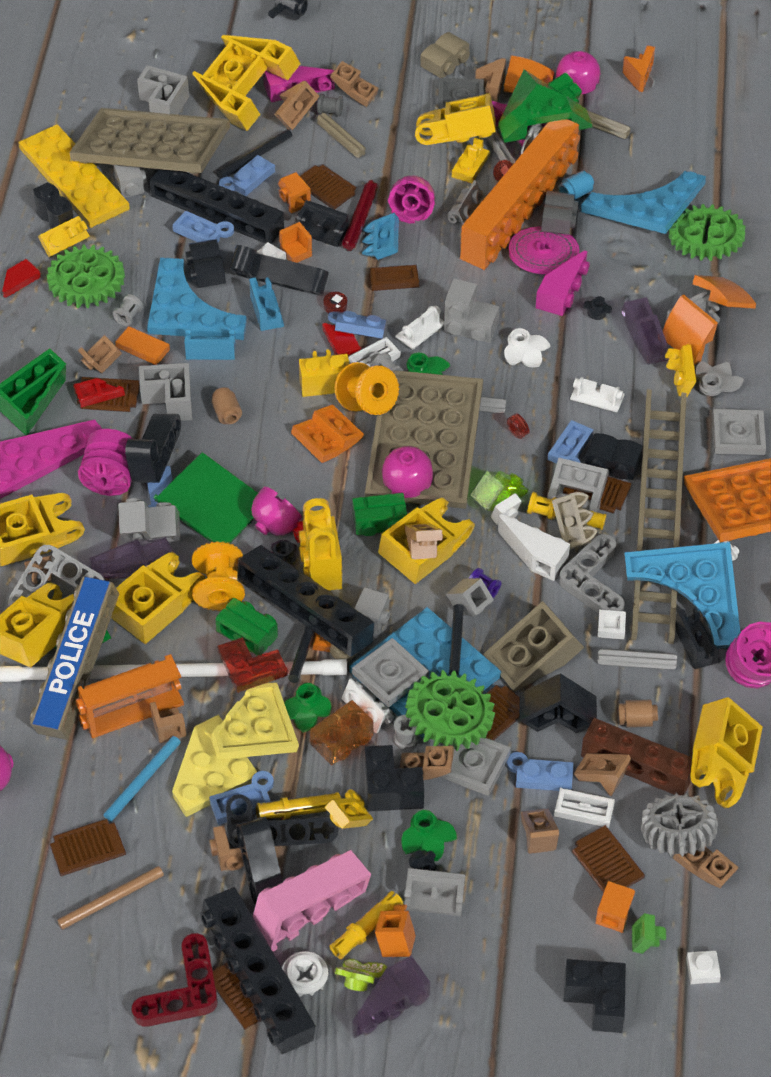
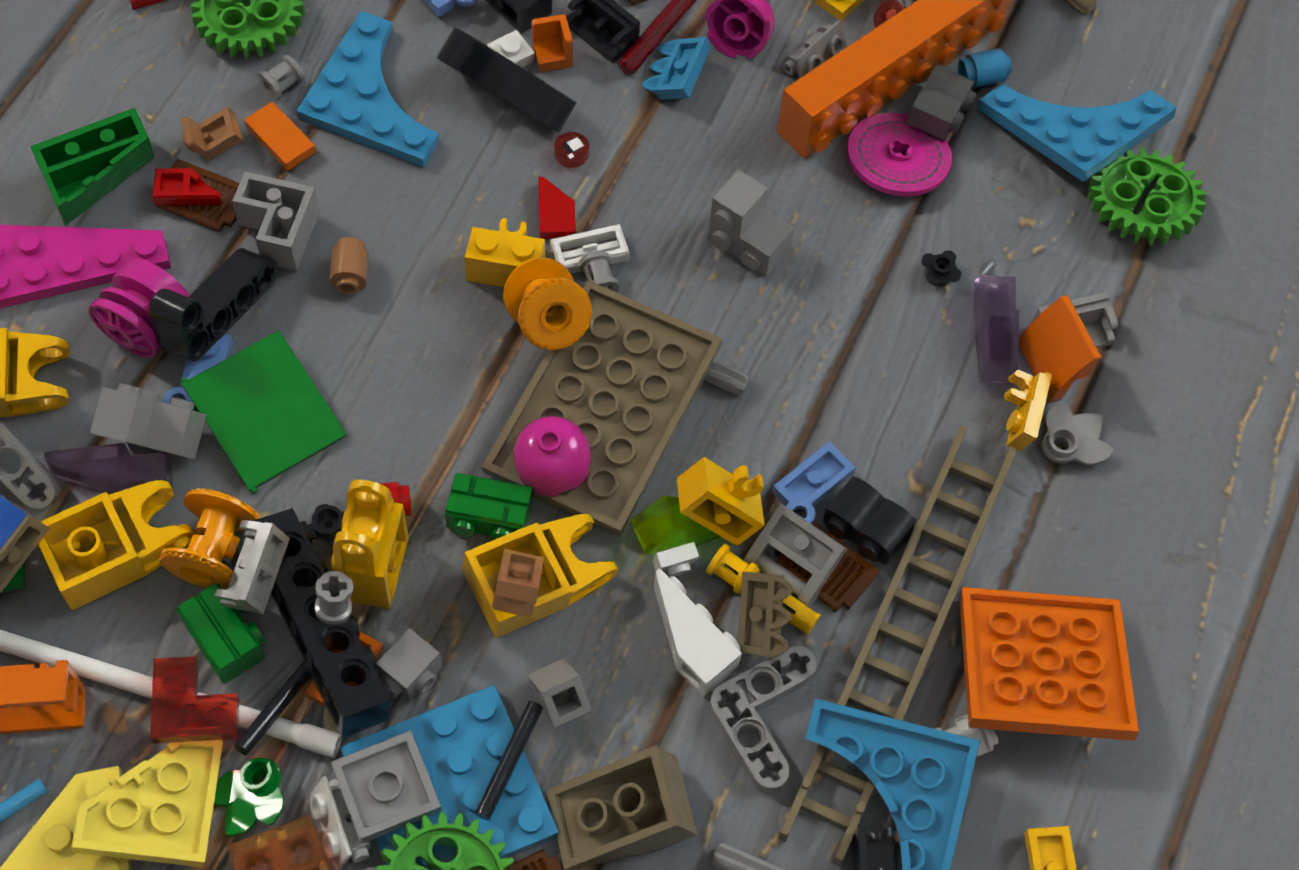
camera: 15 degrees right, 10 degrees up
medium nougat panel [150,702,186,743] -> none
black brick [185,239,226,288] -> none
dark azure hinge [185,329,236,360] -> none
dark azure hinge [249,277,284,331] -> none
dark pink cylinder [251,486,303,536] -> none
orange slope [291,404,364,463] -> none
medium blue hinge [328,311,386,339] -> none
reddish brown tile [370,265,419,291] -> none
white hinge [395,306,445,350] -> none
green plate [406,352,450,375] -> none
dark purple bush [468,568,502,598] -> none
white plate [504,328,550,367] -> none
clear red tile [507,413,530,439] -> none
dark pink slope [536,250,590,316] -> none
white hinge [570,377,625,413] -> none
white plate [598,610,626,639] -> none
orange slope [692,275,756,309] -> none
light grey plate [712,409,766,455] -> none
none -> light grey hinge [214,520,290,614]
none -> light grey bush [314,571,353,625]
none -> yellow brick [677,457,765,546]

